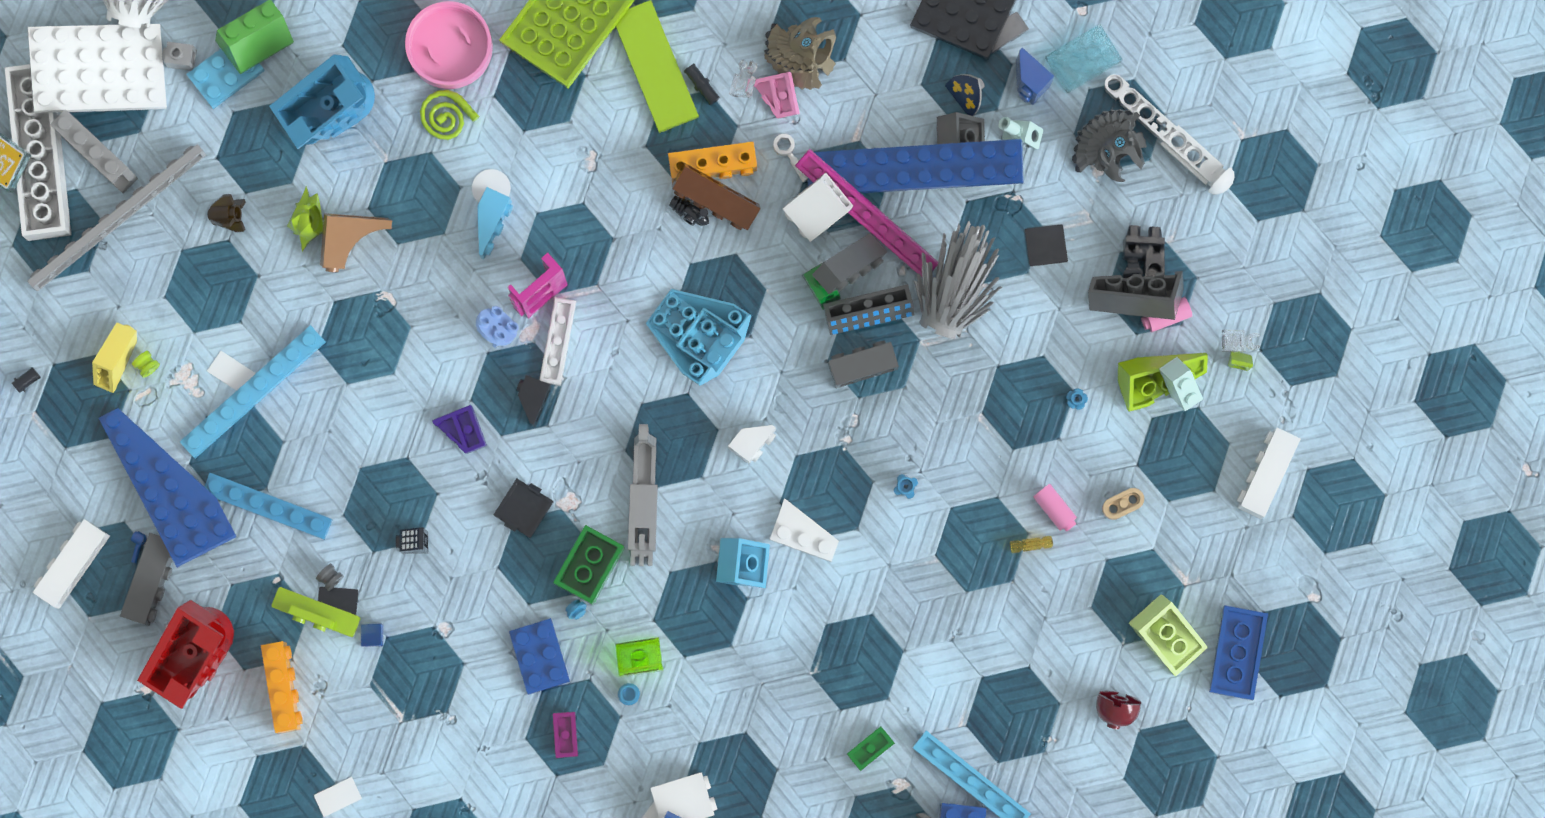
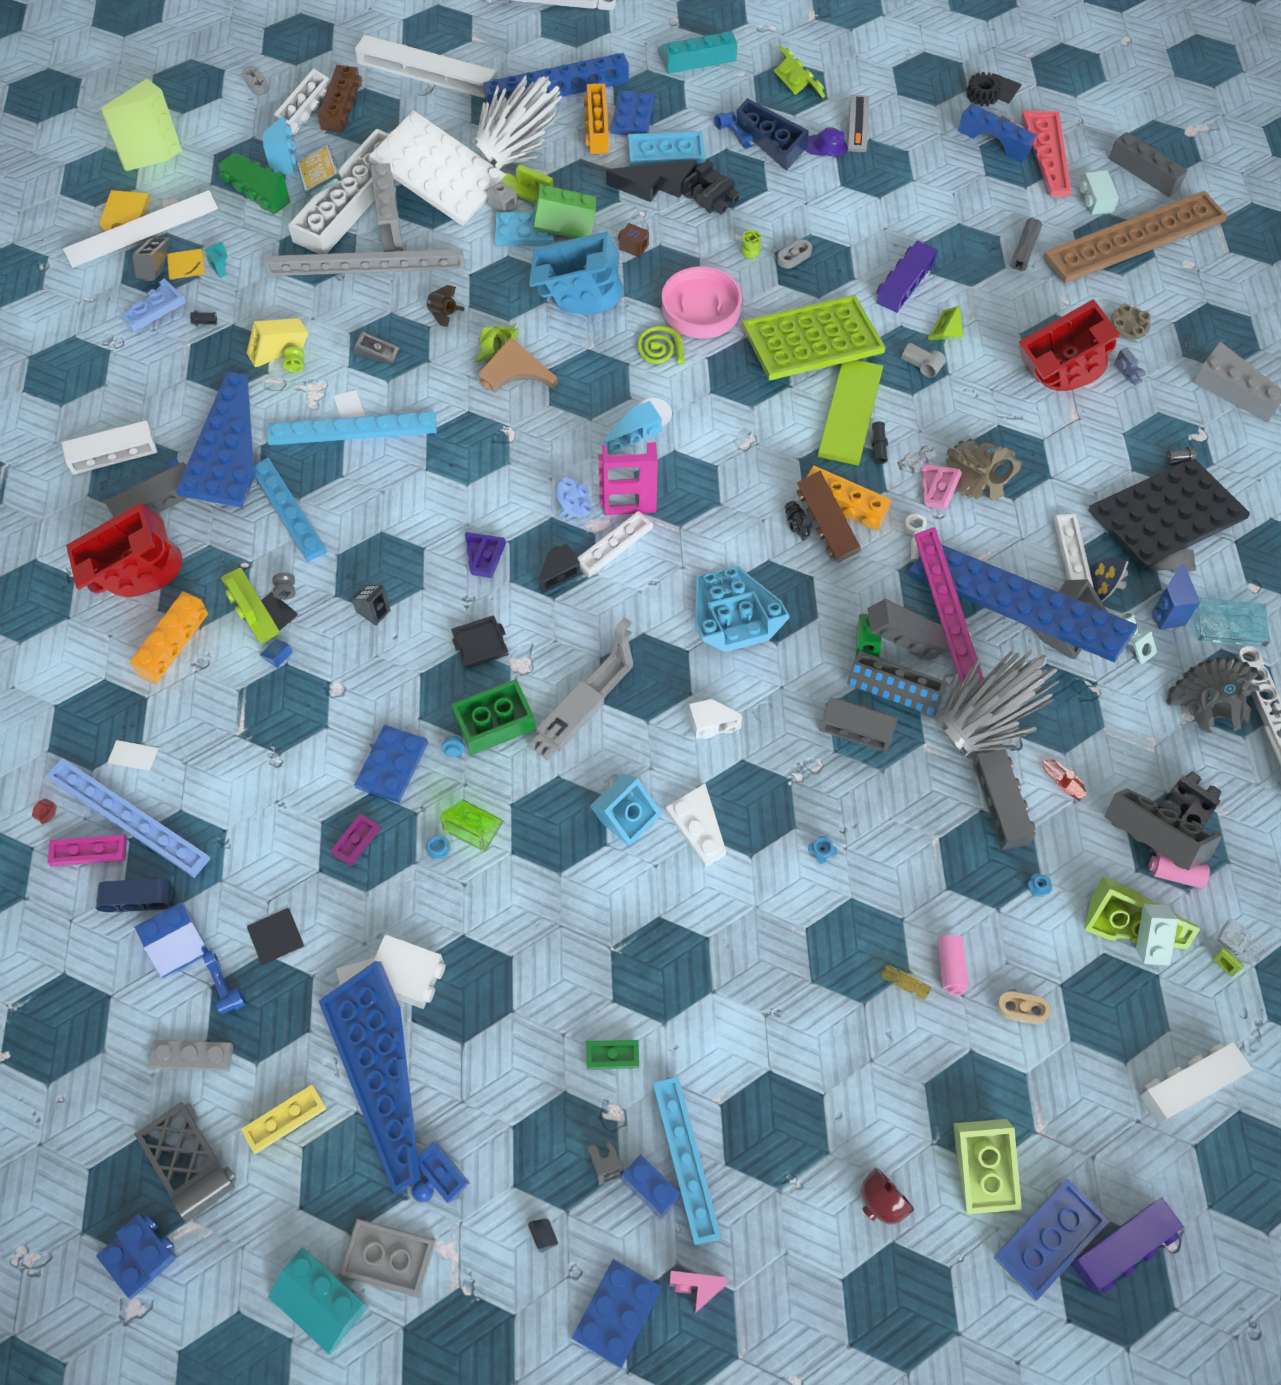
camera: 40 degrees right, 20 degrees down
white brick [783,173,853,242] -> none
black sticker [1025,224,1068,266] -> none
none -> flat silver slope [353,331,400,364]
none -> lime bracket [501,164,553,203]
none -> reddish brown brick [618,223,649,258]
none -> dark grey brick [973,749,1036,850]
none -> clear red piece [1043,759,1088,802]
none -> white tile [1053,514,1093,587]
none -> dark purple brick [1071,1197,1185,1294]

